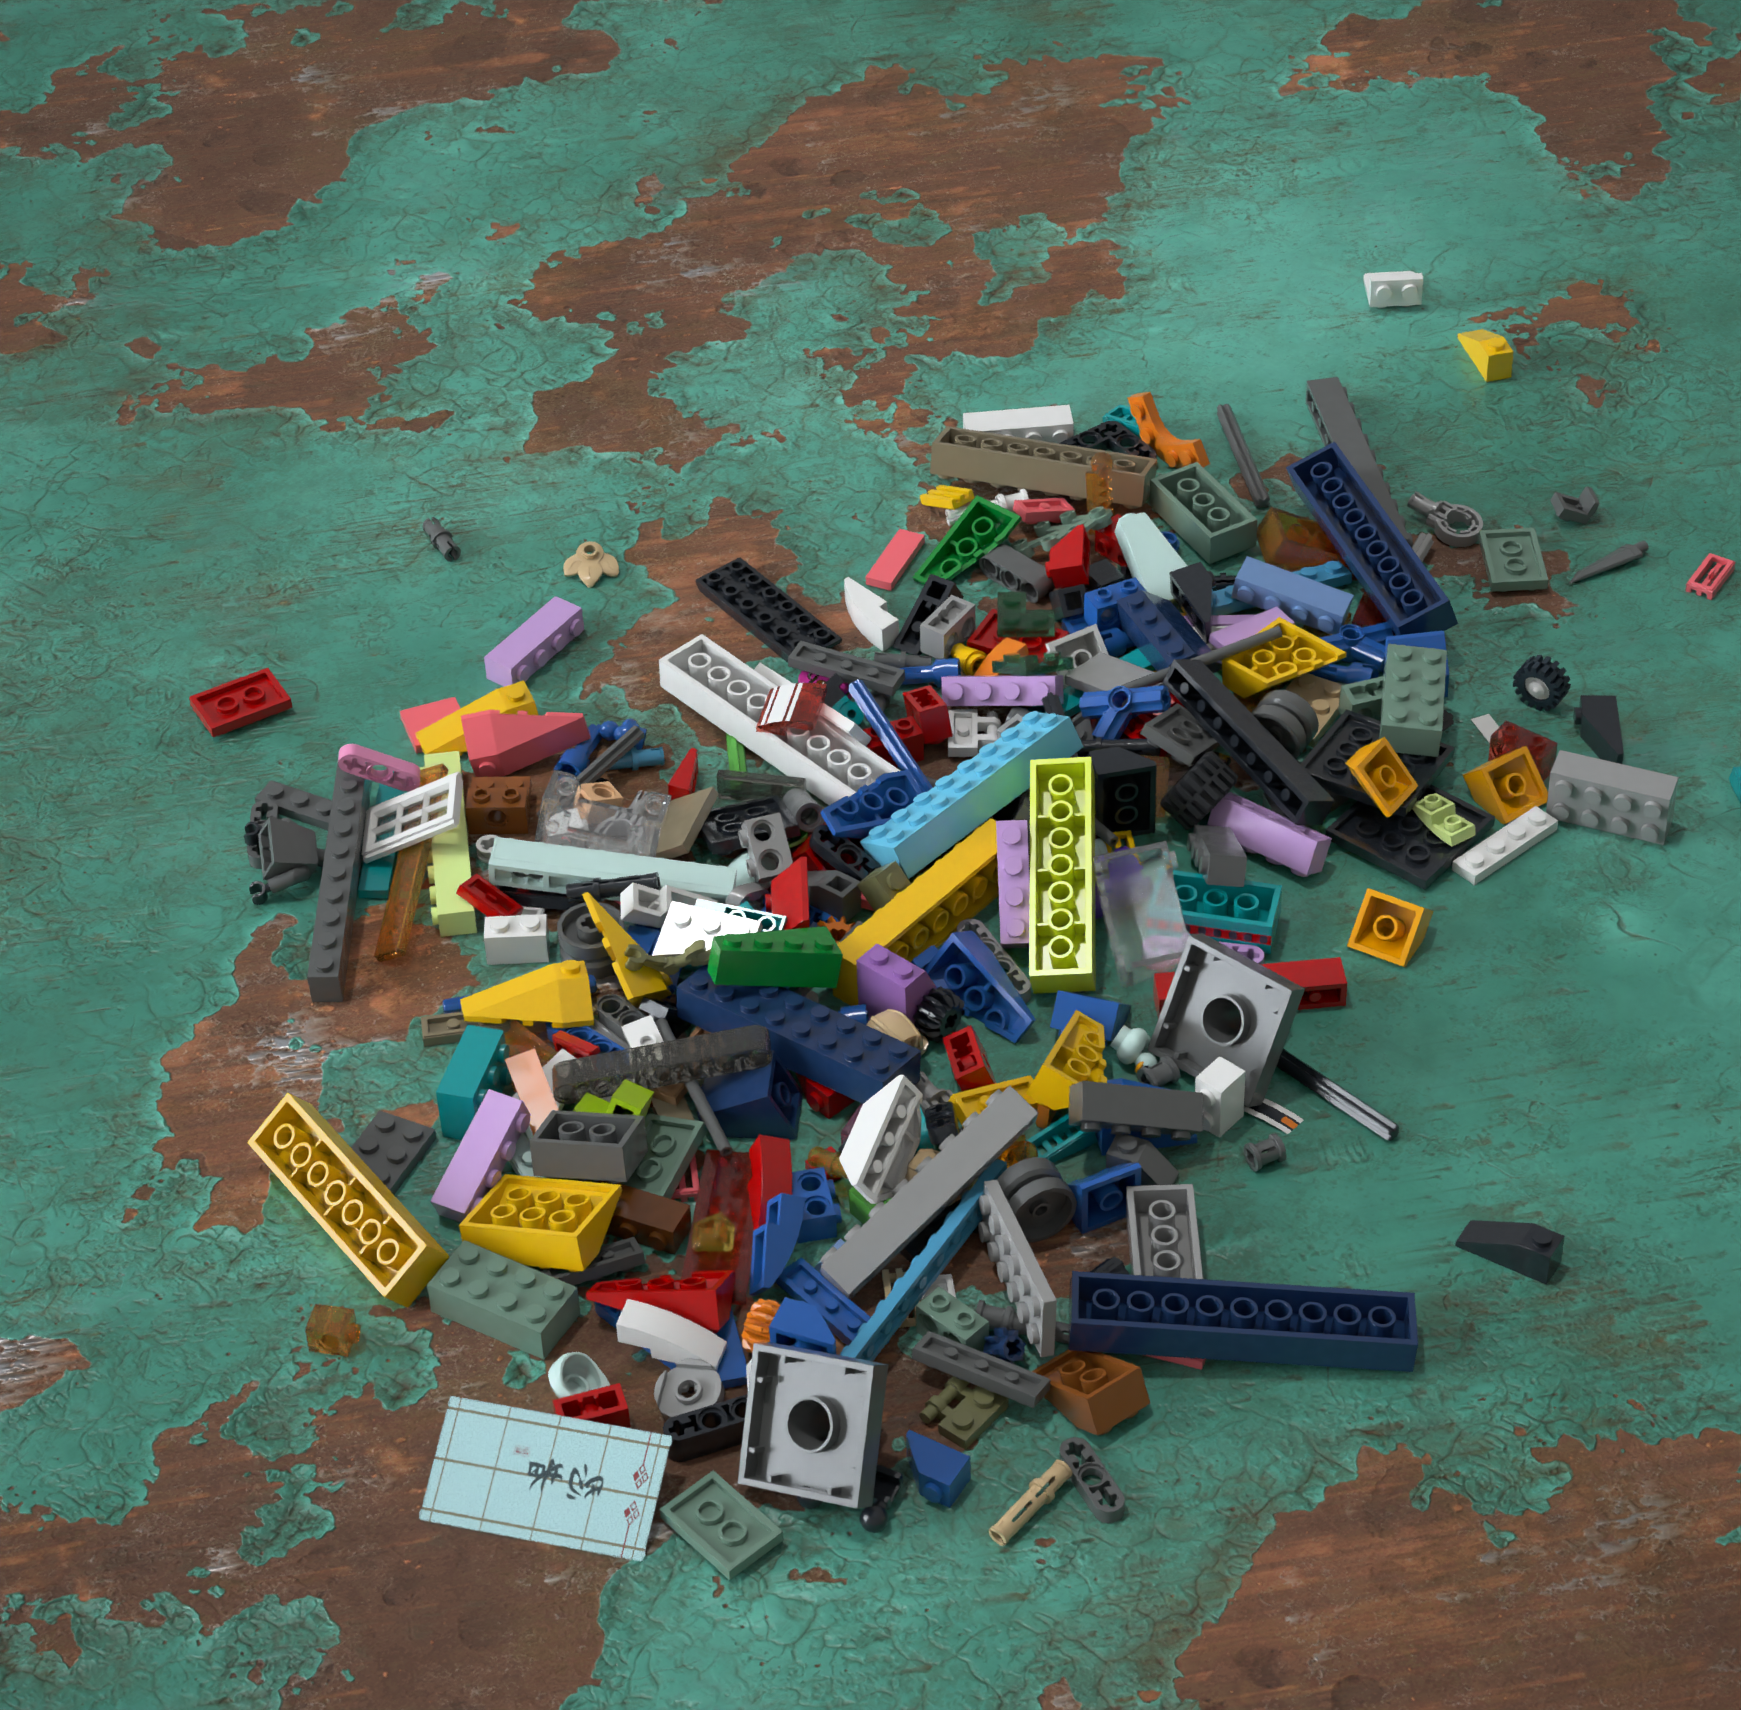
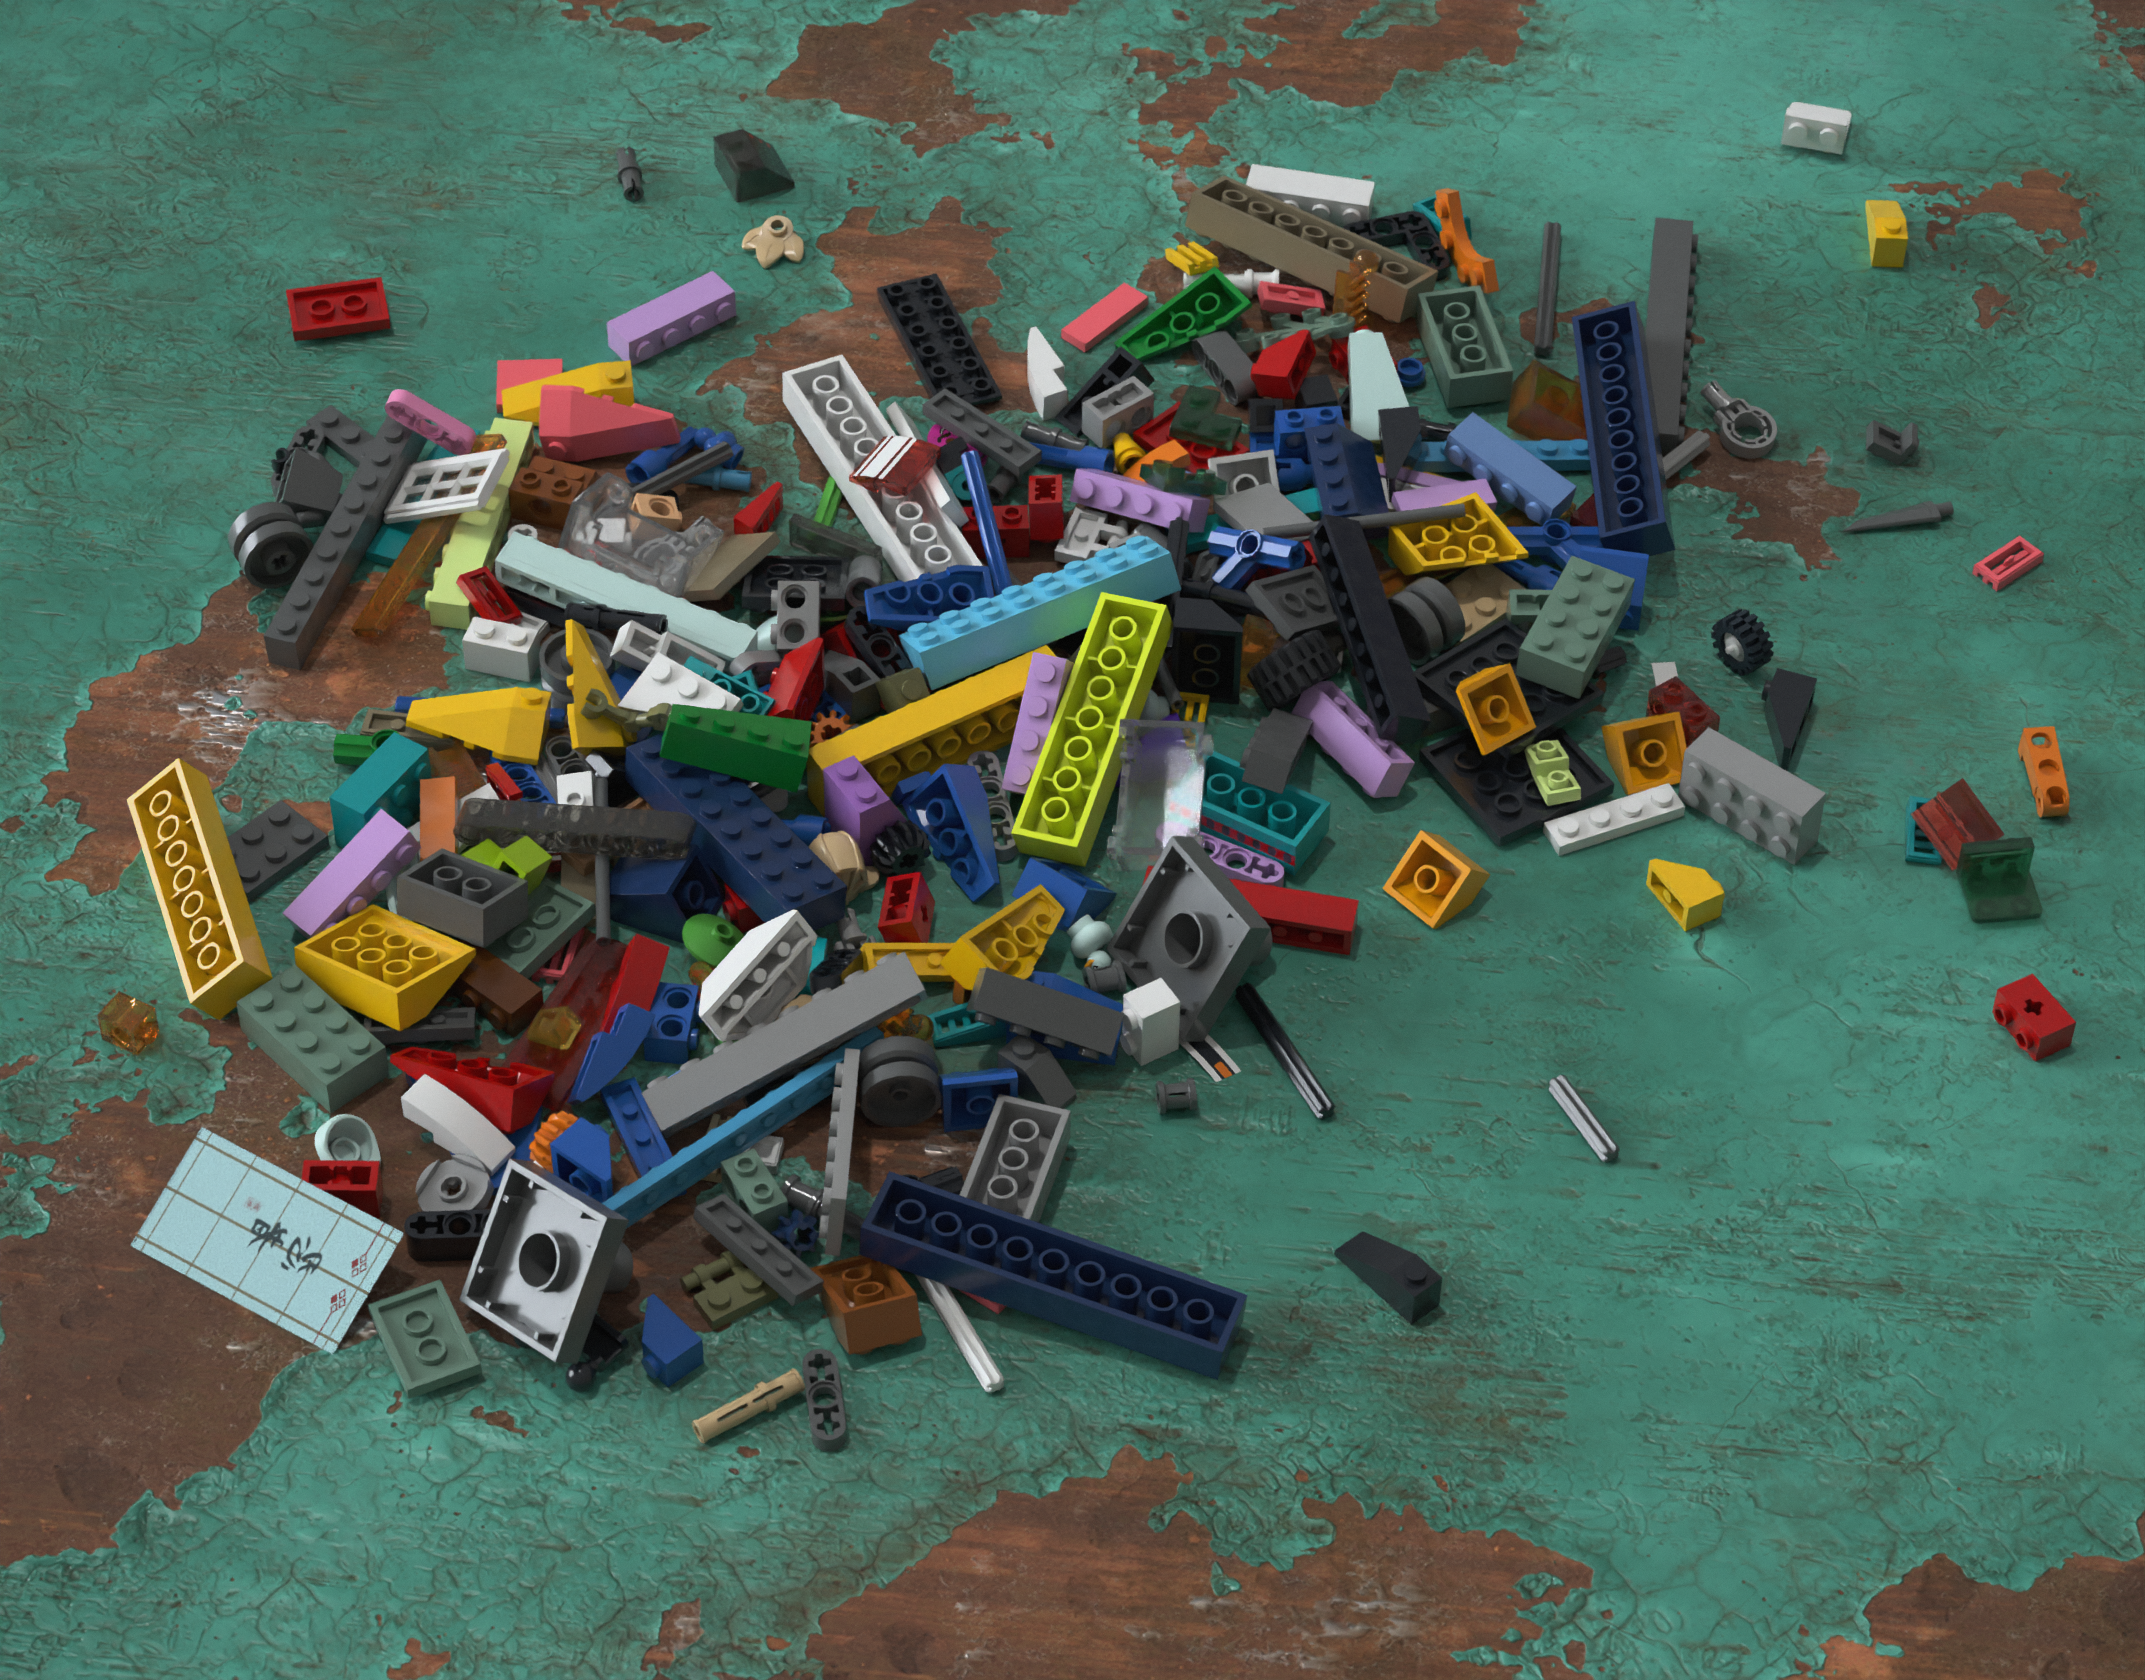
camera: 15 degrees right, 5 degrees up
sand green plate [1479,528,1548,592] -> none
none -> dark grey wheel [228,502,313,589]
none -> green piece [333,729,400,765]
none -> bright green dish [682,914,744,969]
none -> clear smoke slope [713,129,795,203]
none -> white axle [915,1274,1004,1393]
none -> axle [1549,1075,1620,1163]
none -> yellow slope [1646,859,1725,931]

